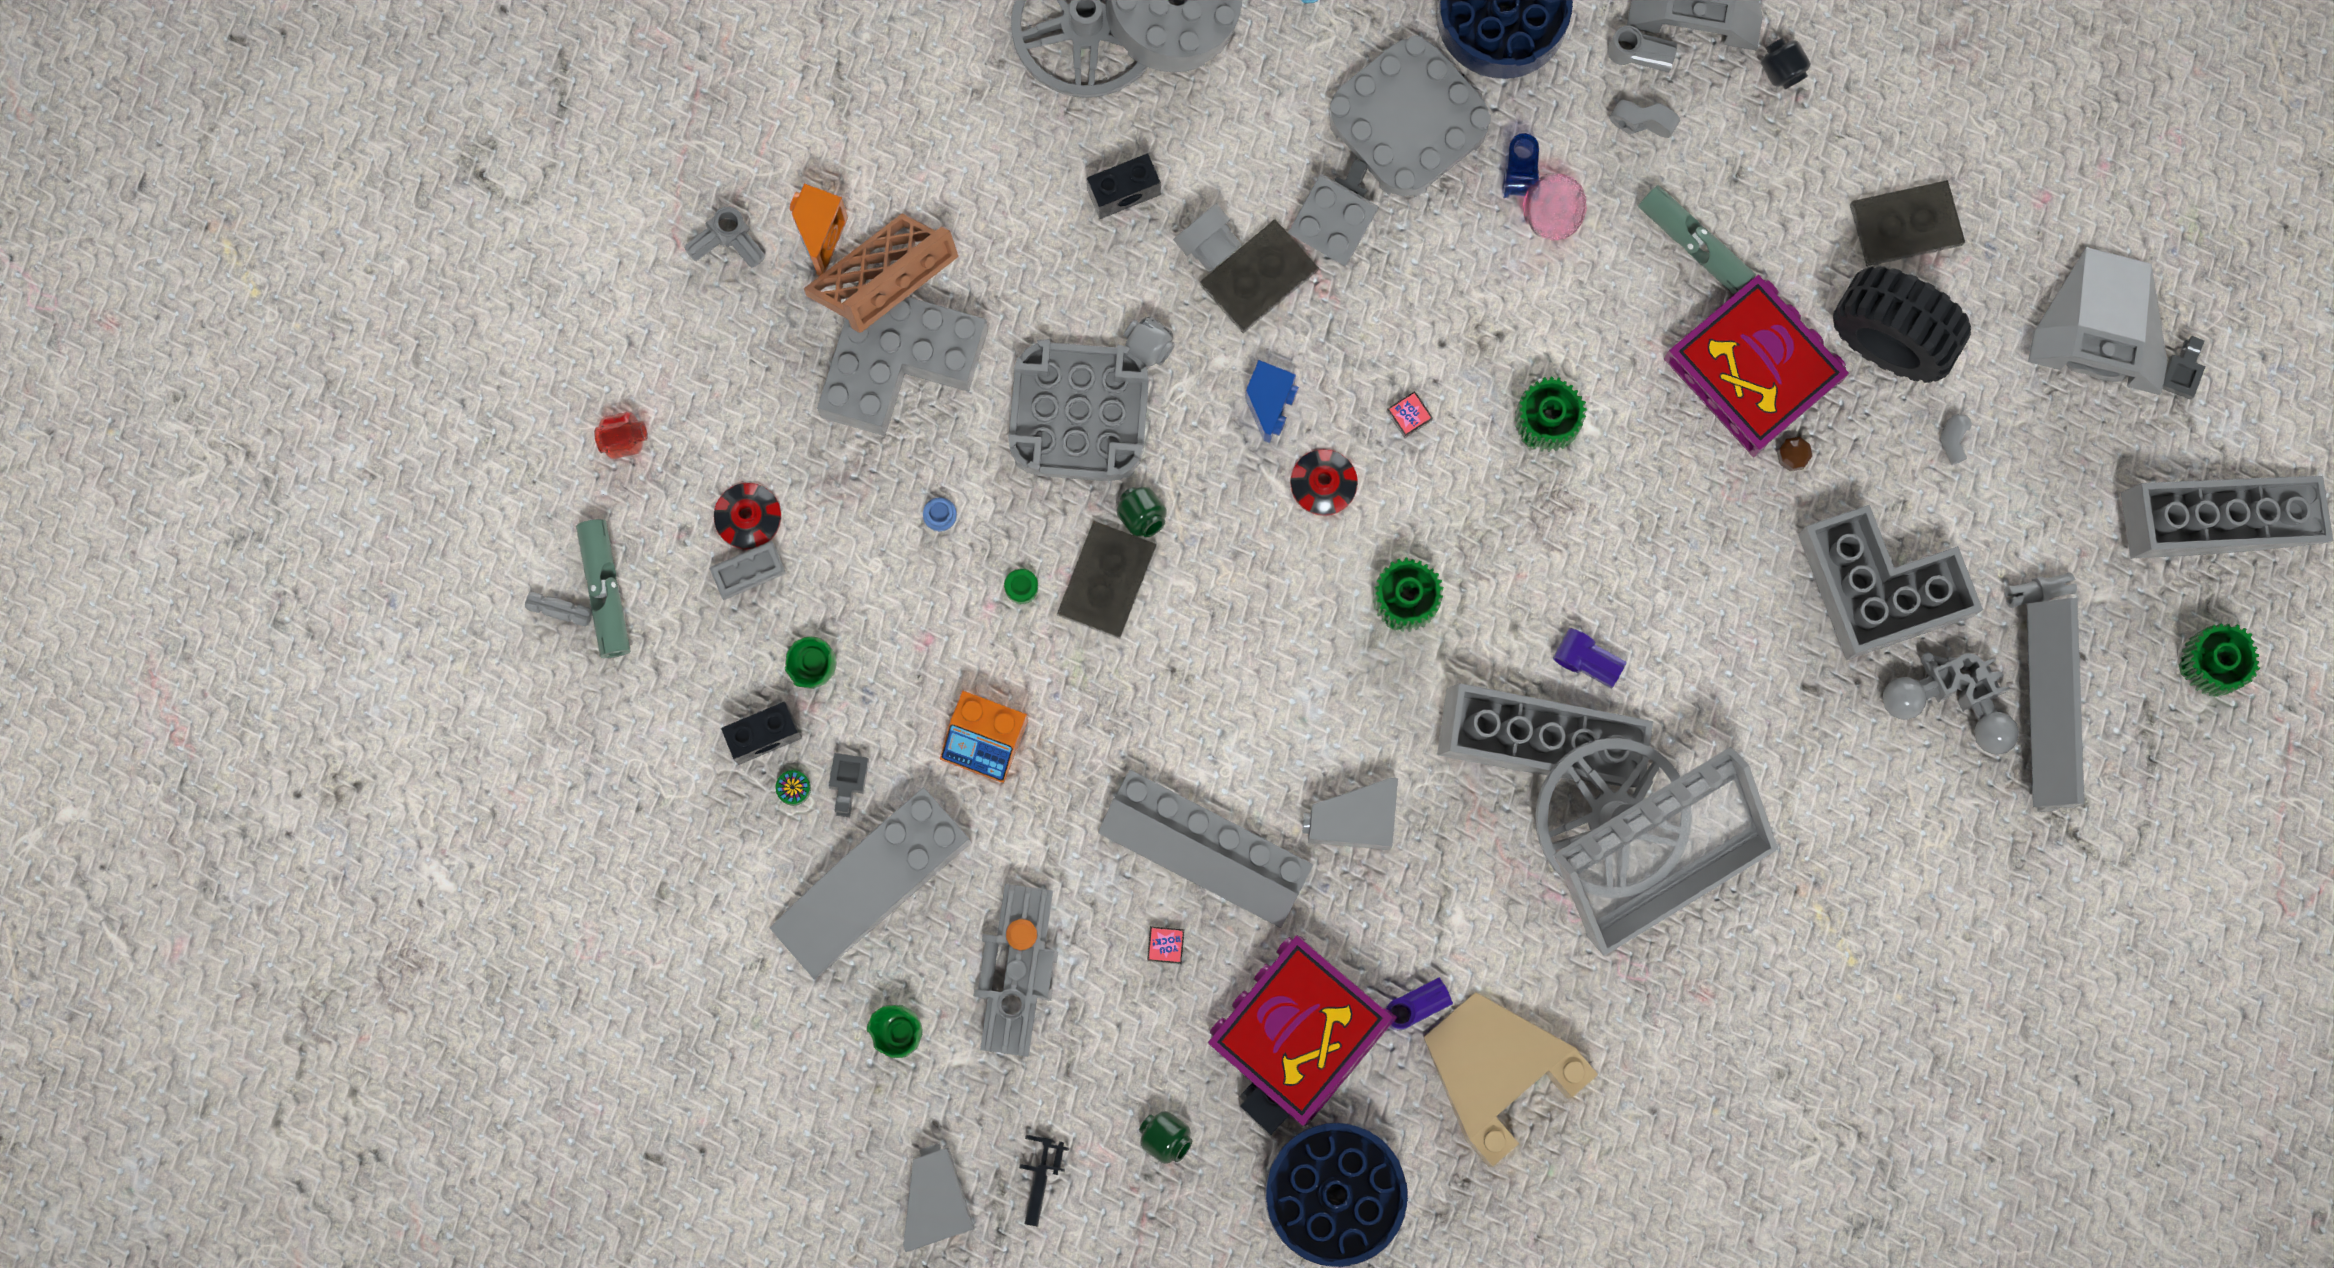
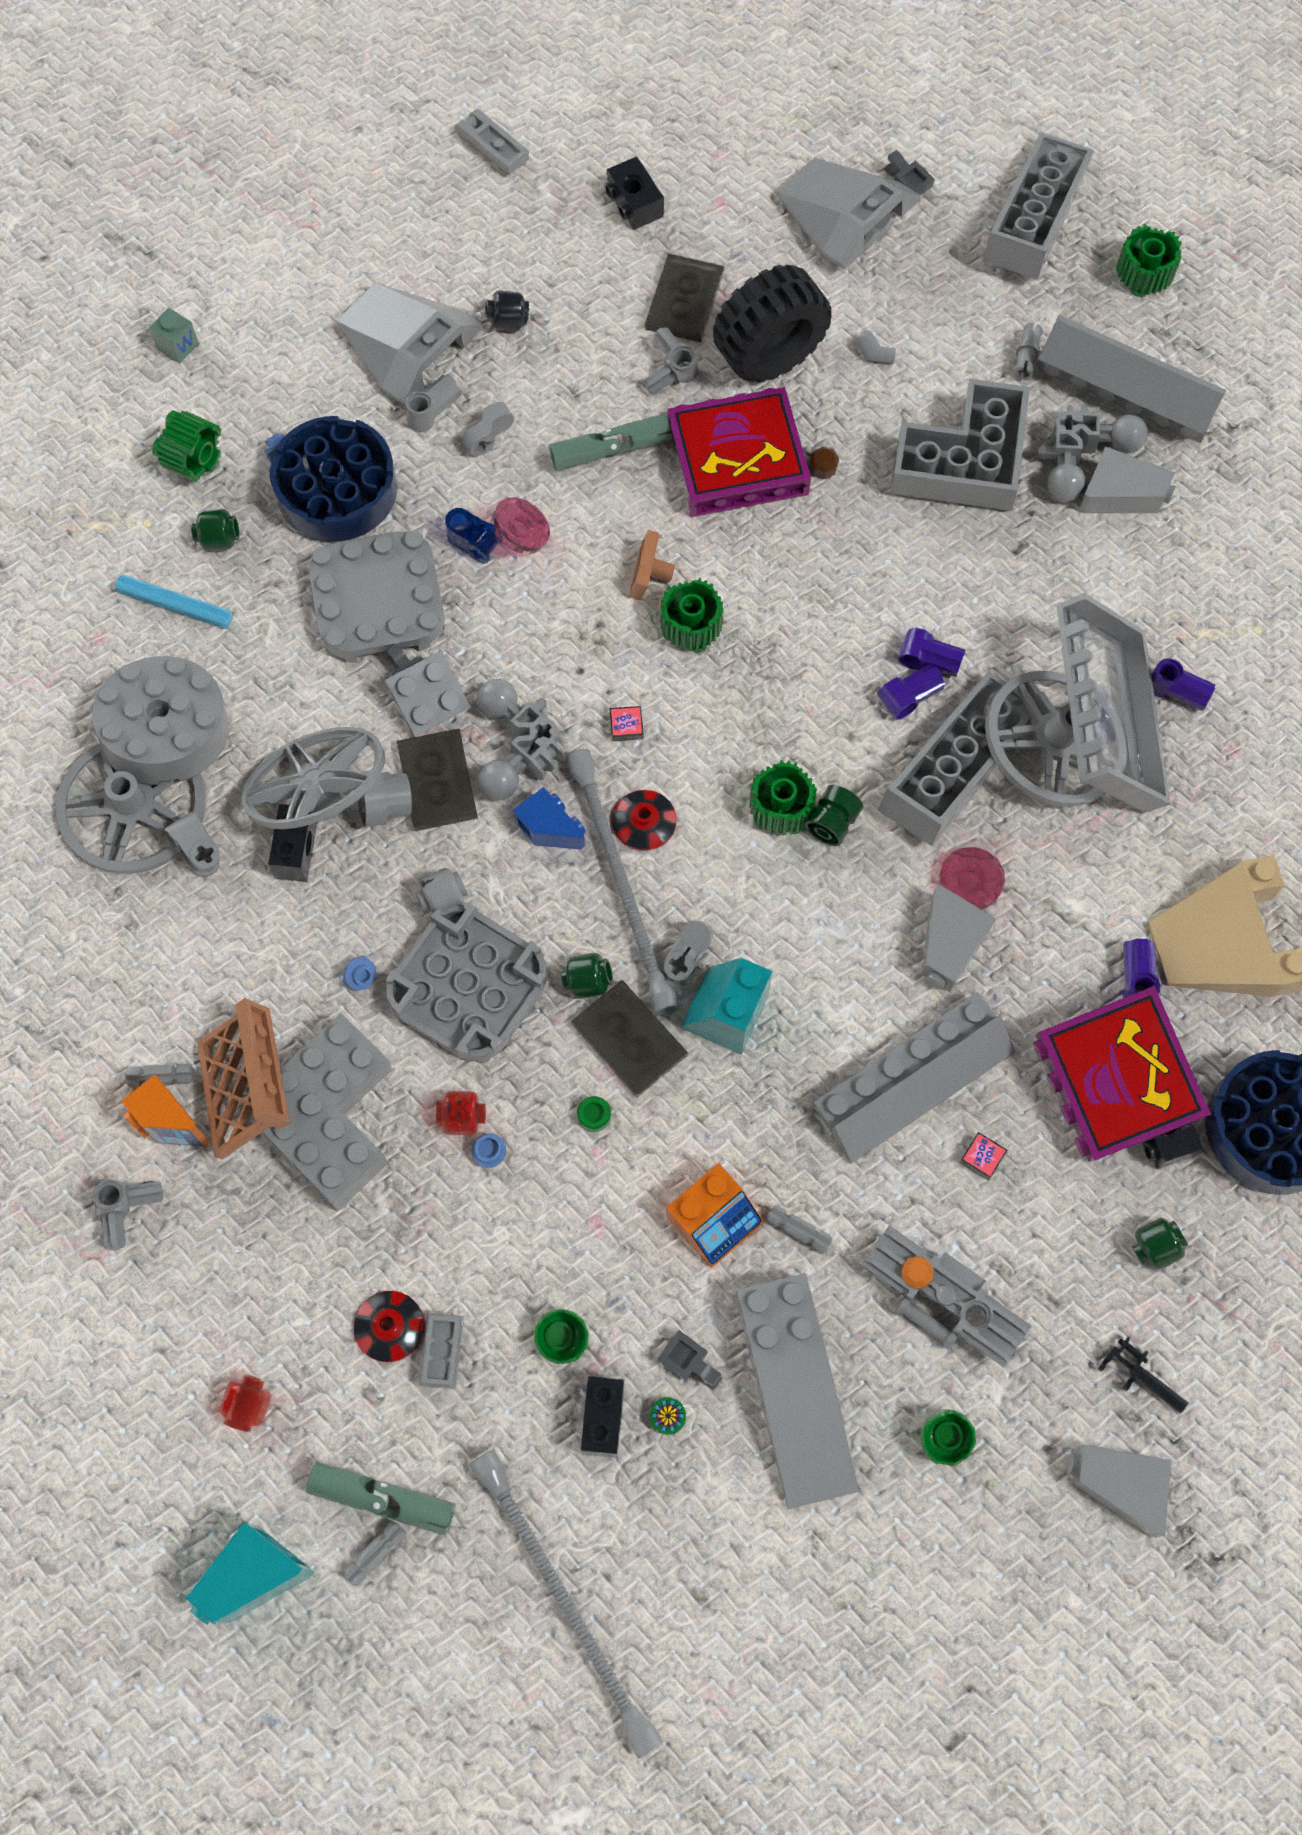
camera: 60 degrees left, 10 degrees down
none -> light grey axle [125,1064,194,1087]
none -> light grey piece [163,811,220,877]
none -> teal slope [185,1522,315,1625]
none -> light grey wheel [241,727,385,829]
none -> medium blue plate [339,955,376,991]
none -> clear red head [436,1091,486,1136]
none -> light grey hose [469,1450,663,1759]
none -> light grey piece [477,679,565,800]
none -> light grey hose [566,749,680,1016]
none -> black brick [604,156,664,230]
none -> nougat tile [629,530,675,600]
none -> light grey axle [644,327,698,394]
none -> light grey piece [664,921,713,981]
none -> teal slope [680,958,773,1055]
none -> light grey axle [766,1205,832,1254]
none -> dark green wheel [805,784,864,846]
none -> dark purple piece [898,628,966,677]
none -> clear pink tile [938,847,1005,910]
none -> light grey slope [1079,447,1176,514]
none -> dark purple piece [1151,658,1216,711]

